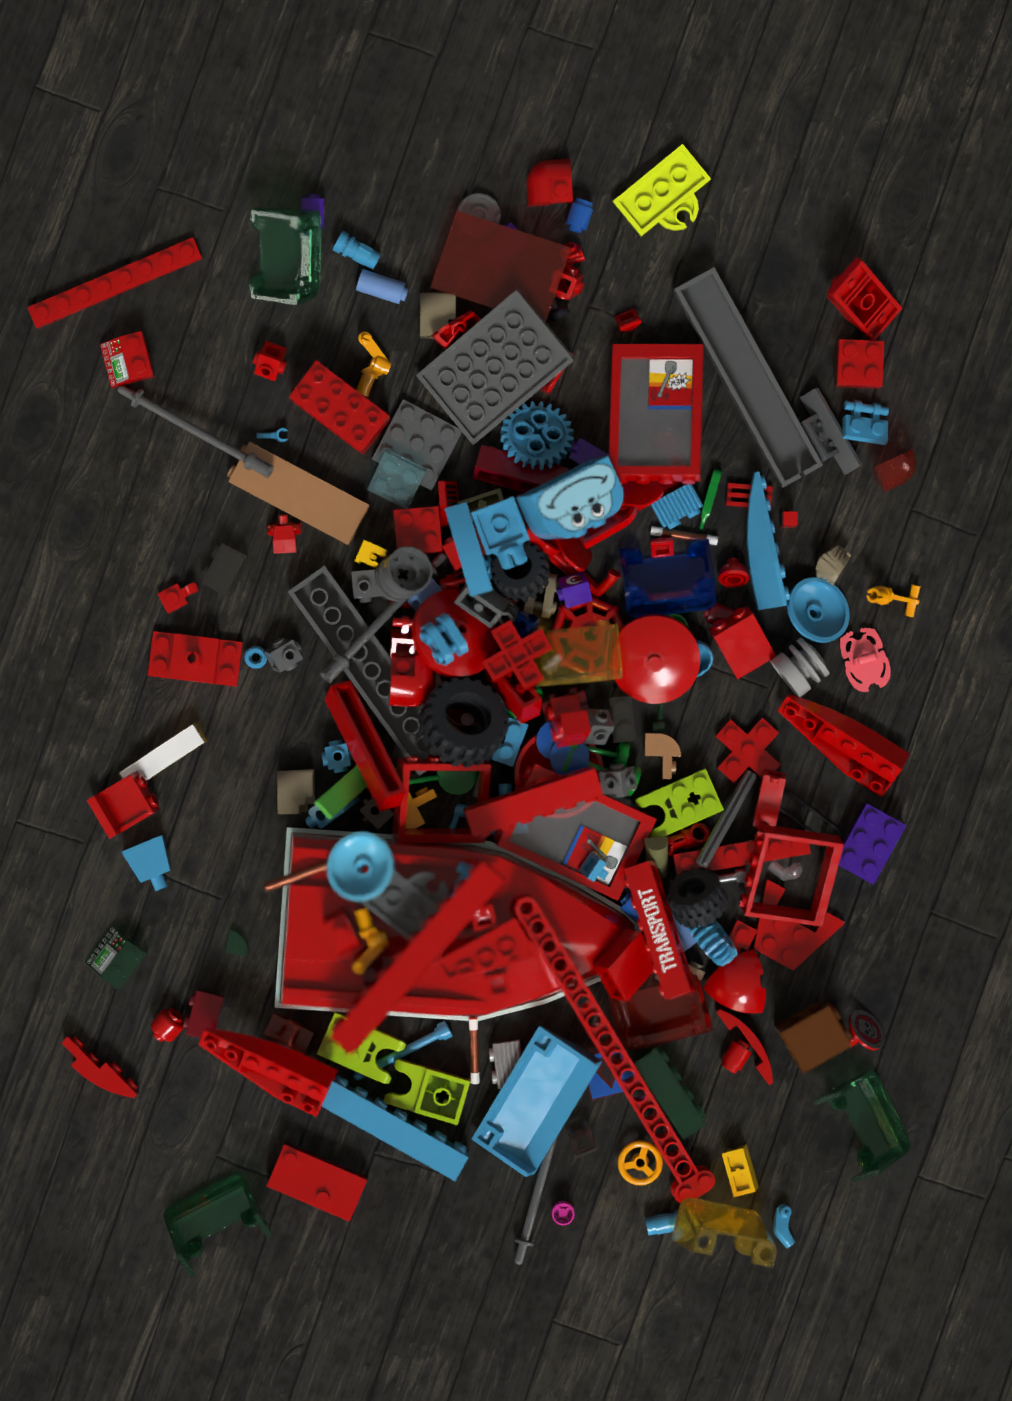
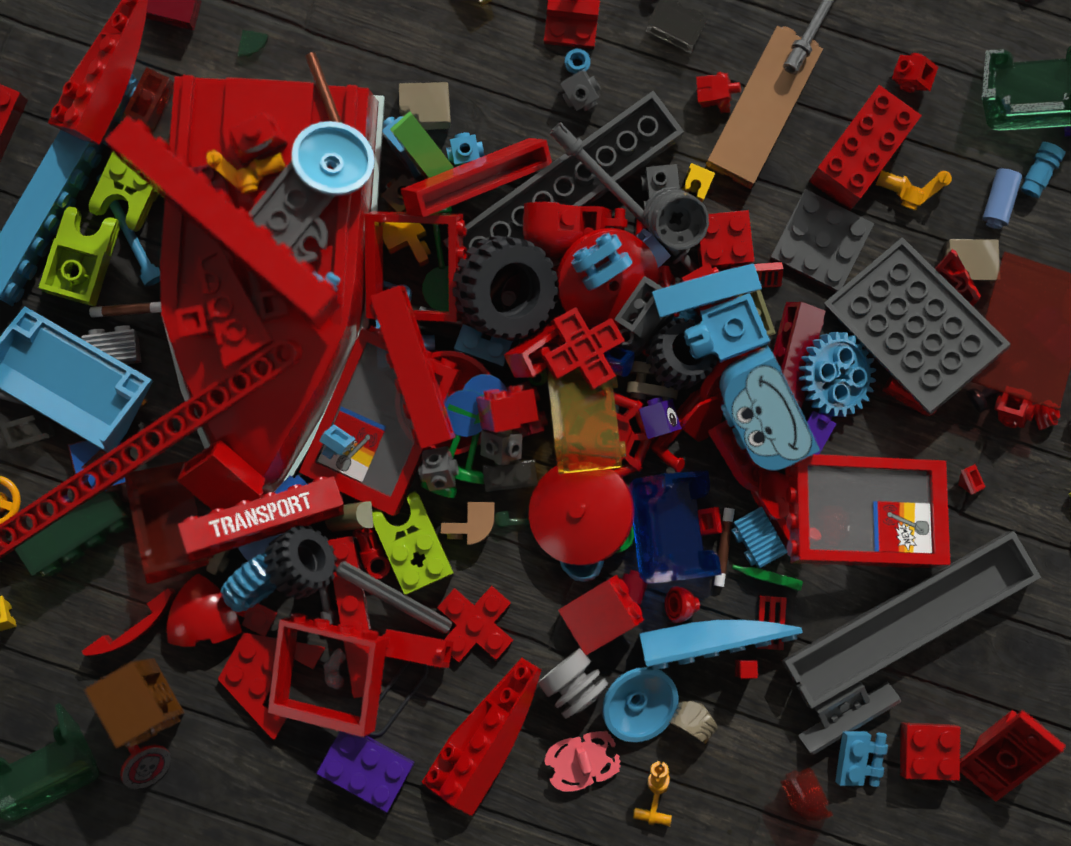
camera: 80 degrees right, 5 degrees down
dark azure hand [257,428,288,442] -> none
clear light blue plate [367,449,427,509] -> none
red brick [720,1039,752,1074] -> none

